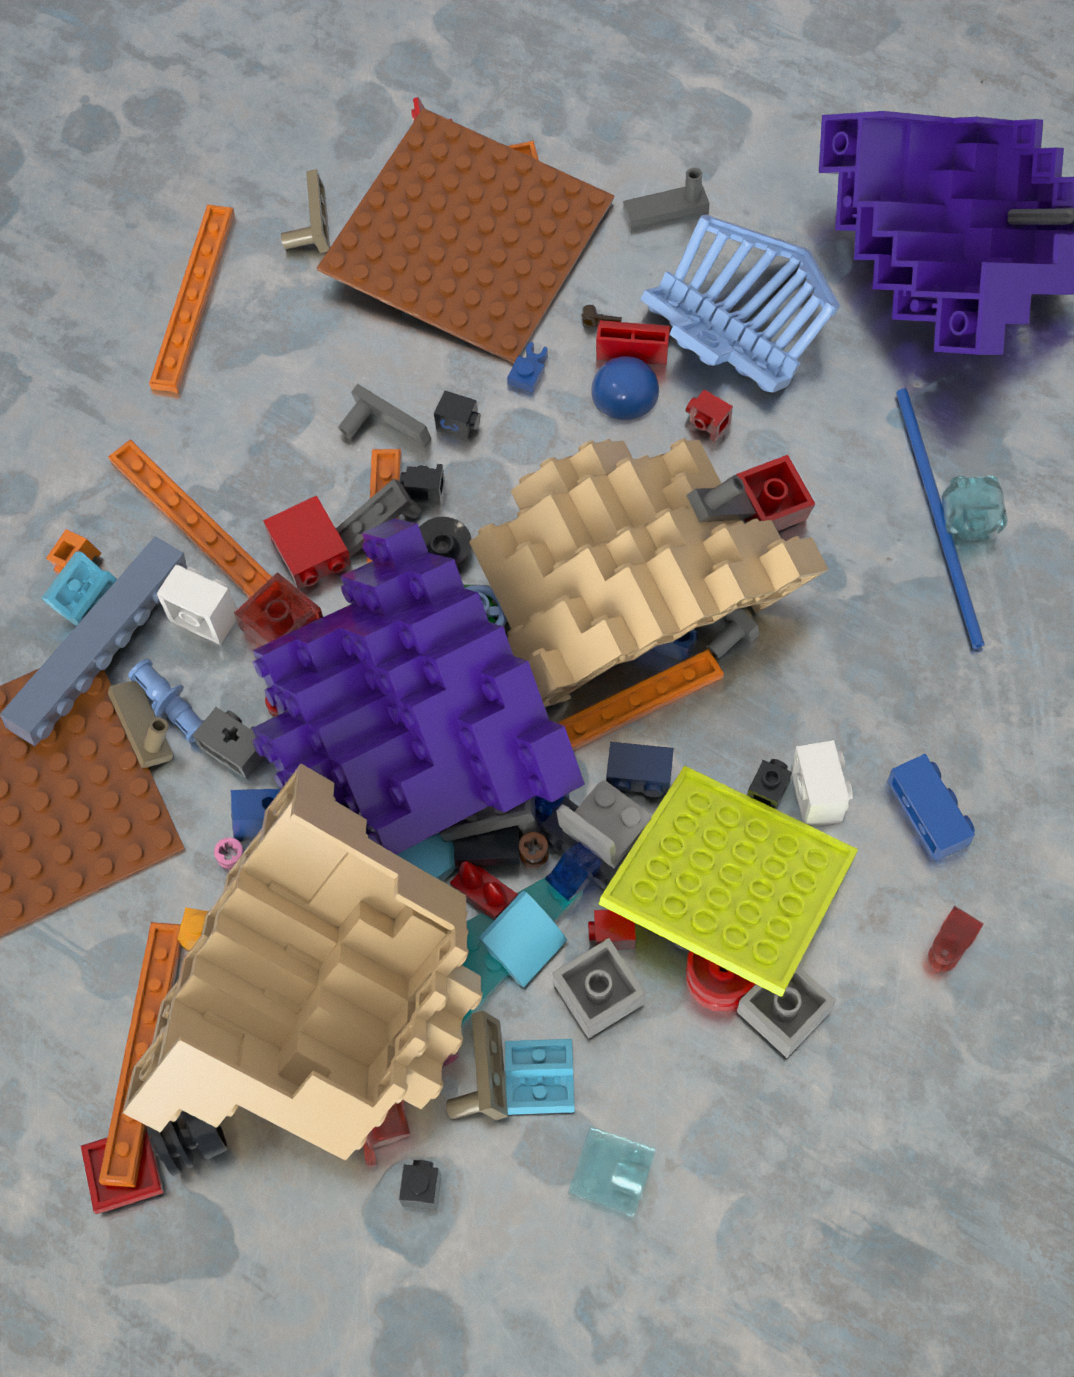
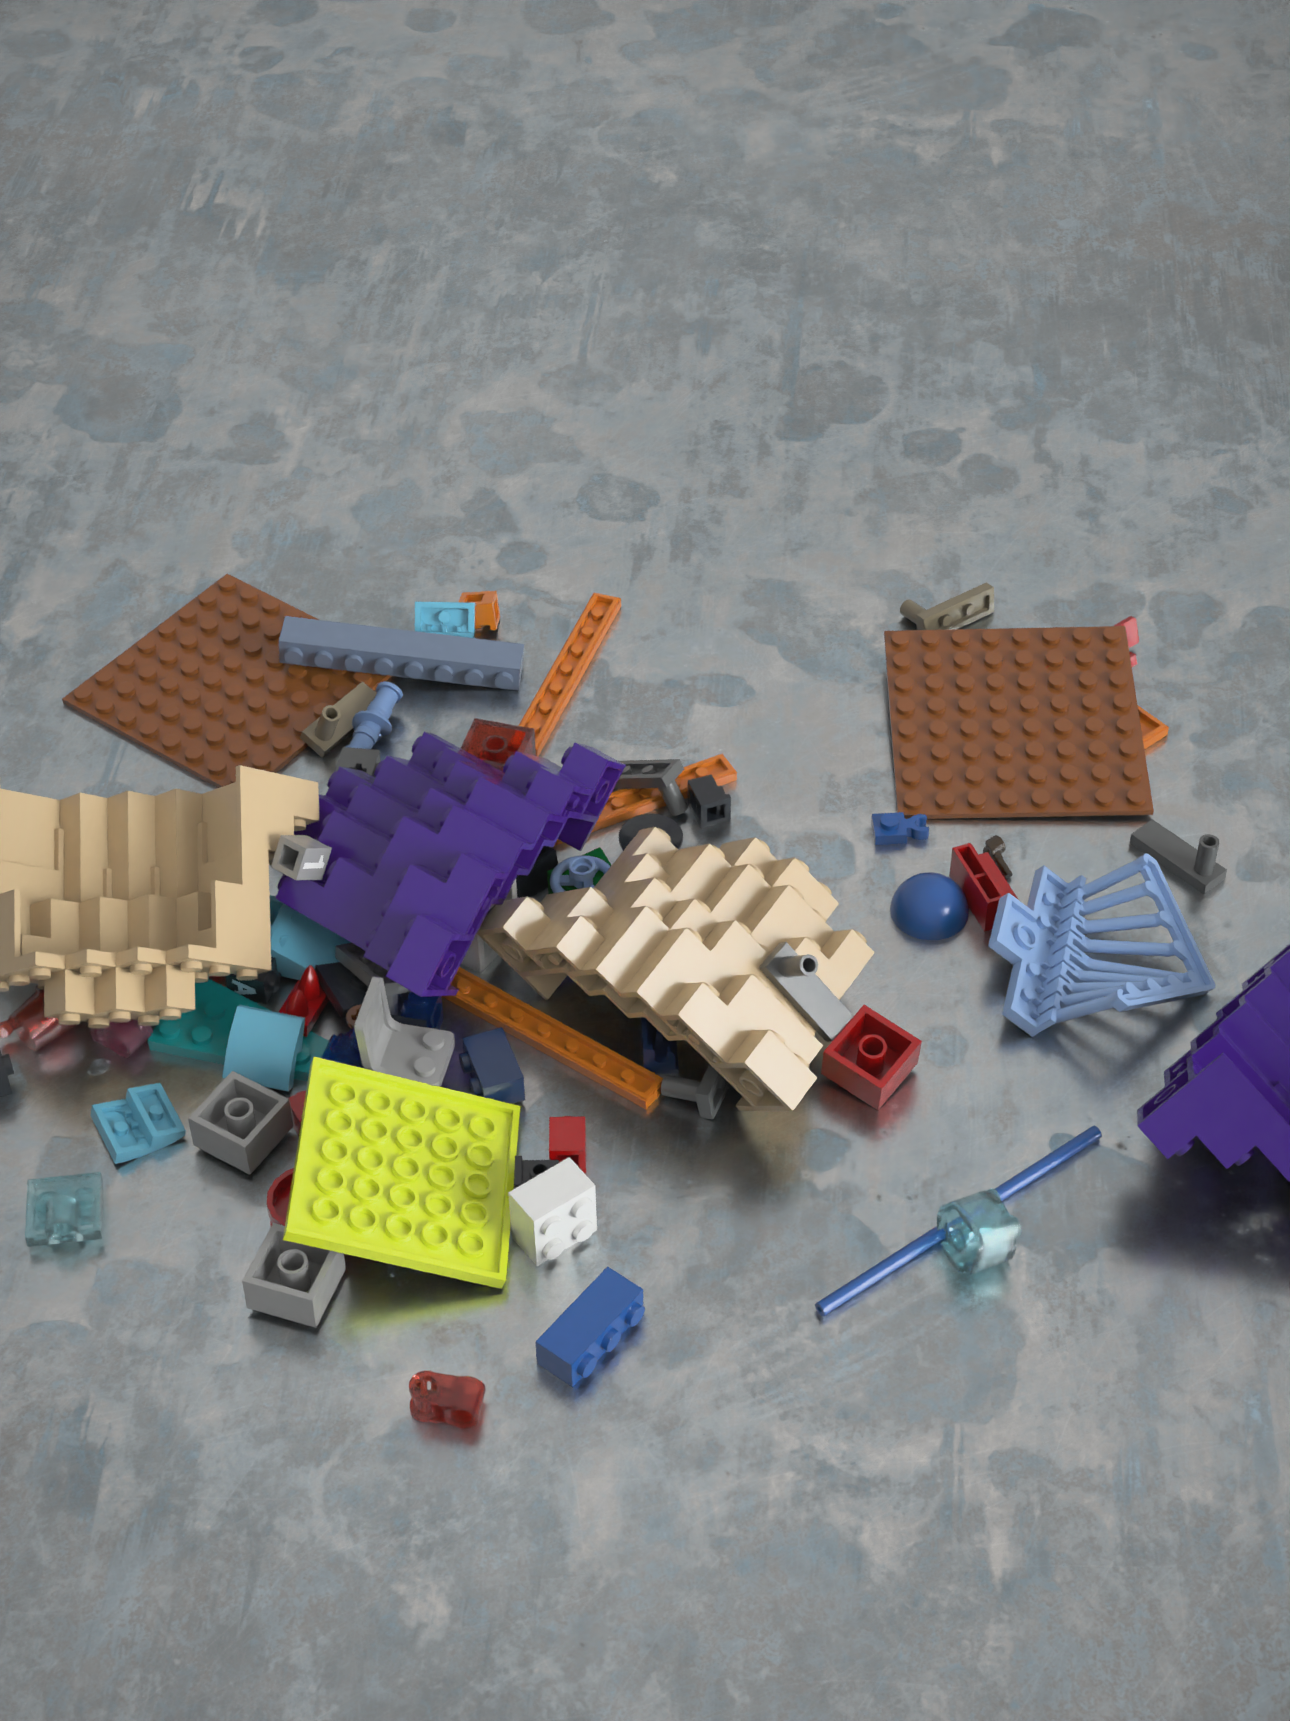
camera: 60 degrees right, 20 degrees down
orange tile [149,204,235,393] -> none
white brick [157,564,239,645] -> none
red panel [263,495,351,589] -> none
dark grey piece [338,384,431,447] -> none
black brick [434,390,481,439] -> none
dark tan piece [446,1011,508,1120] -> none
red brick [685,390,733,442] -> none
none -> light grey brick [271,835,332,880]
none -> red brick [549,1116,586,1173]

